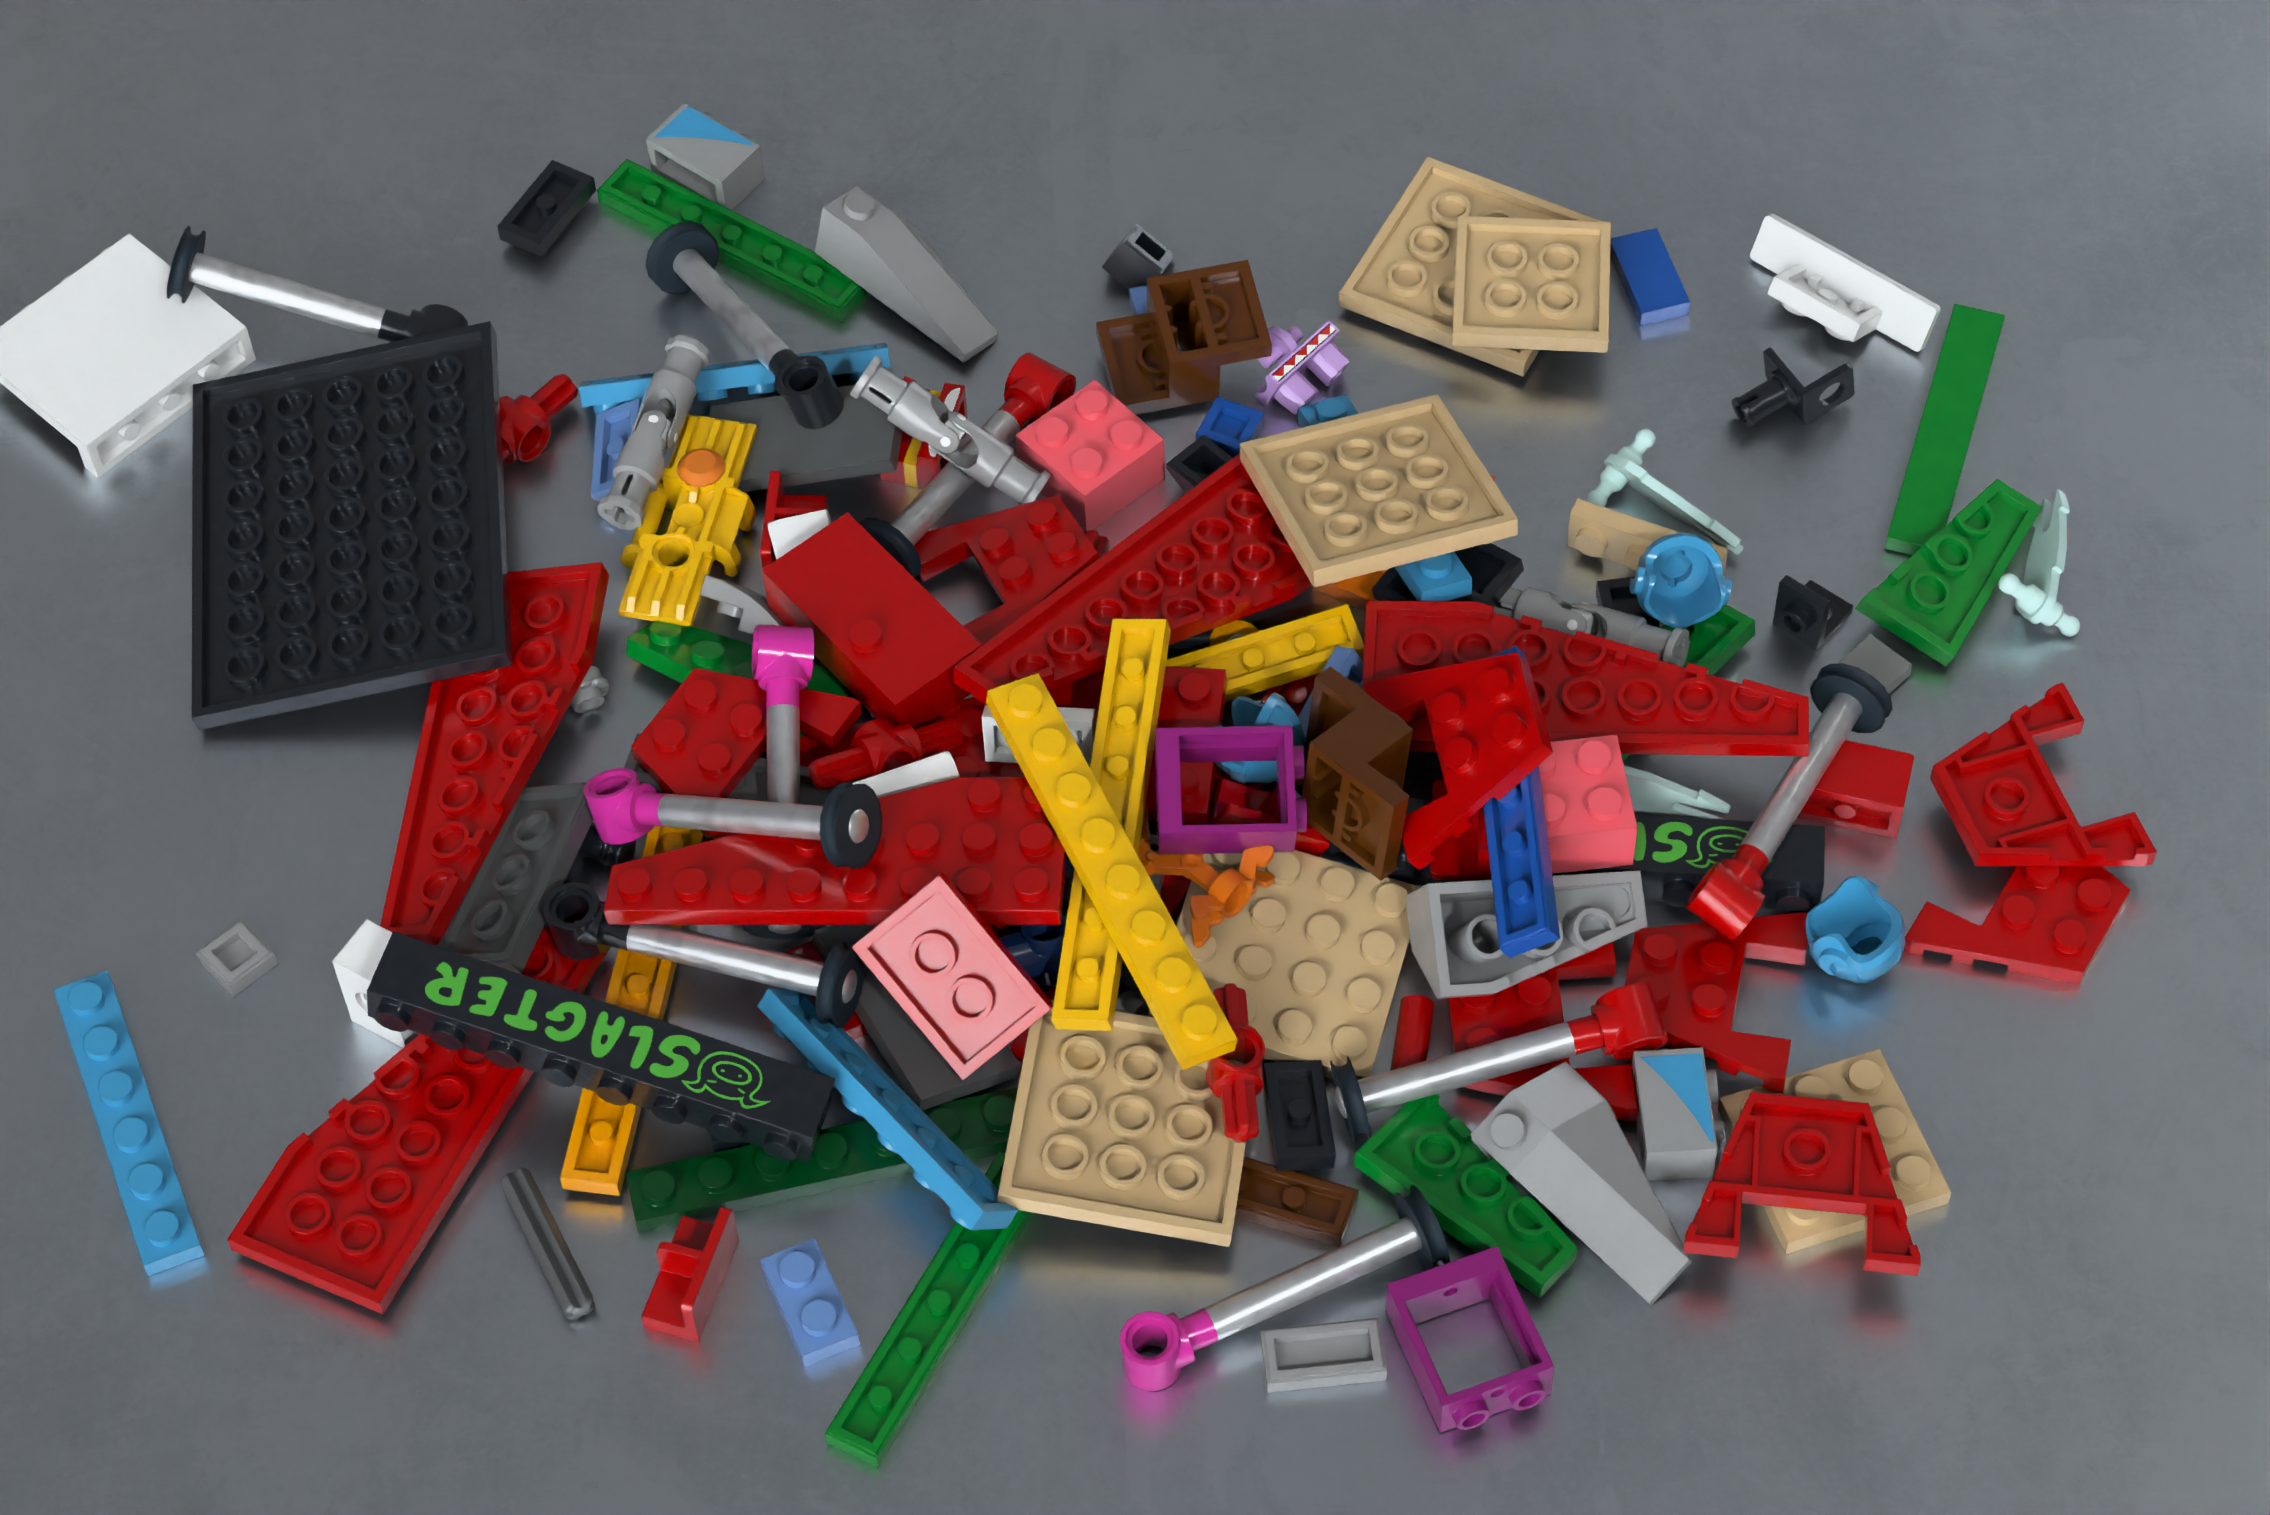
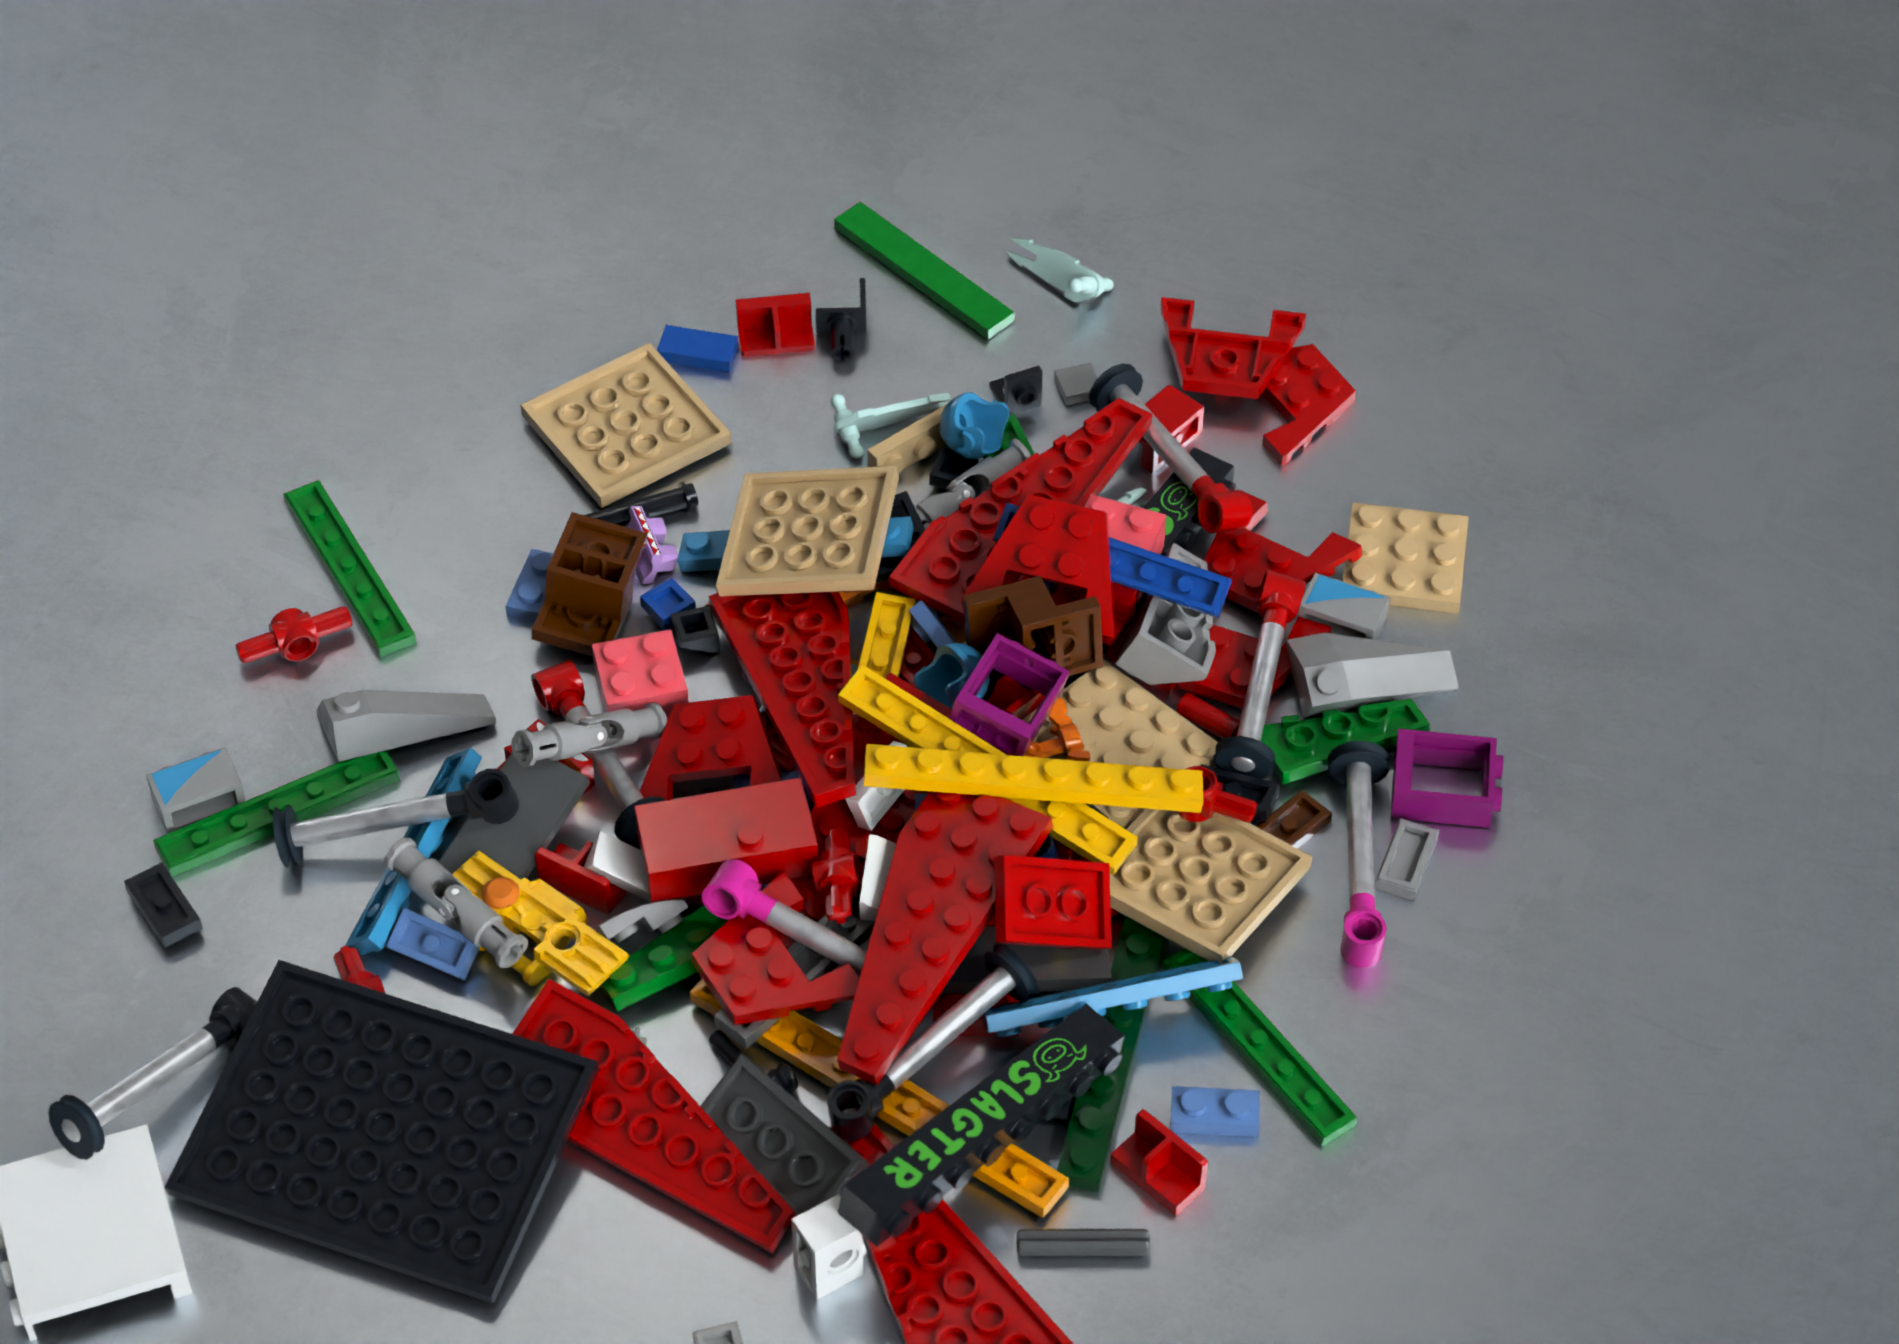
camera: 65 degrees left, 5 degrees down
piece [584,768,882,869] -> none
black slope [1102,224,1174,289] -> none
tan plate [1452,215,1611,353] -> none
red wing [1683,1092,1921,1276] -> none
white bracket [1750,214,1941,352] -> none
dark azure cap [1805,876,1905,984] -> none
green wing [1855,479,2042,667] -> none
none -> red axle [235,606,352,663]
none -> green tile [283,480,417,658]
none -> black axle [584,481,699,526]
none -> red panel [735,292,815,357]

